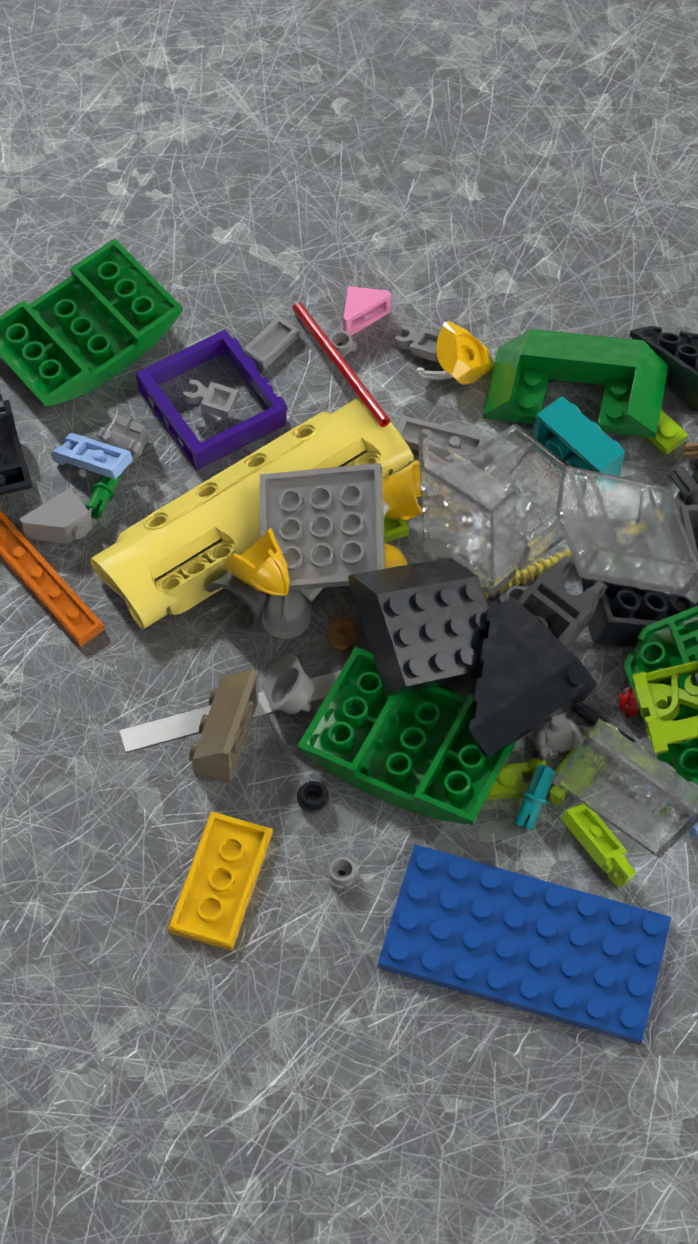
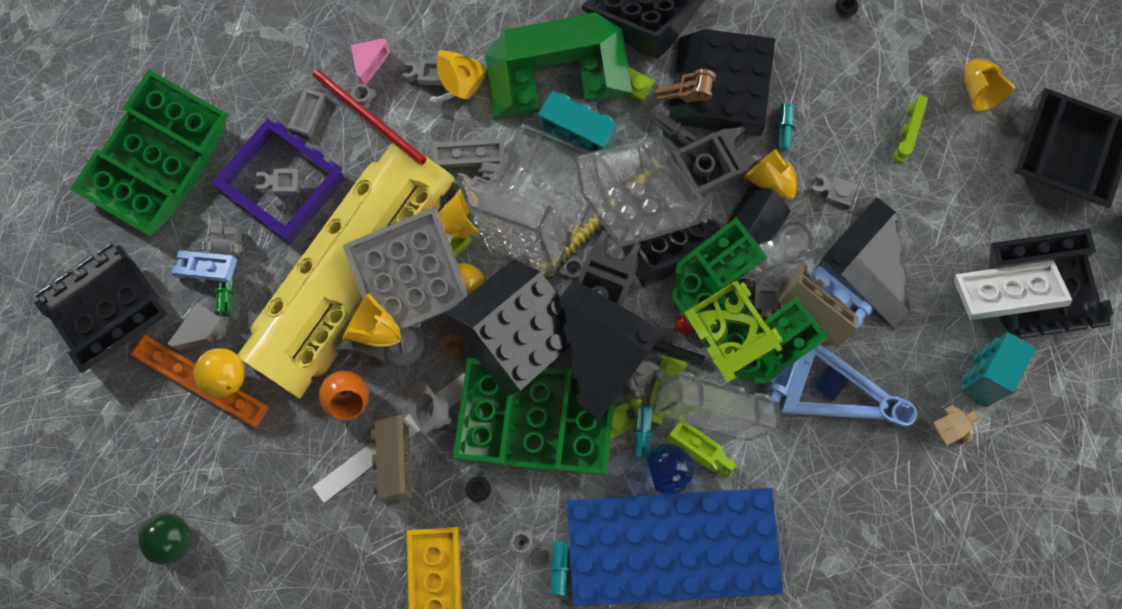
camera: 15 degrees left, 15 degrees up
none -> yellow helmet [193,348,246,398]
none -> orange helmet [319,371,369,420]
none -> teal axle [549,542,569,595]
none -> clear blue helmet [646,443,694,495]

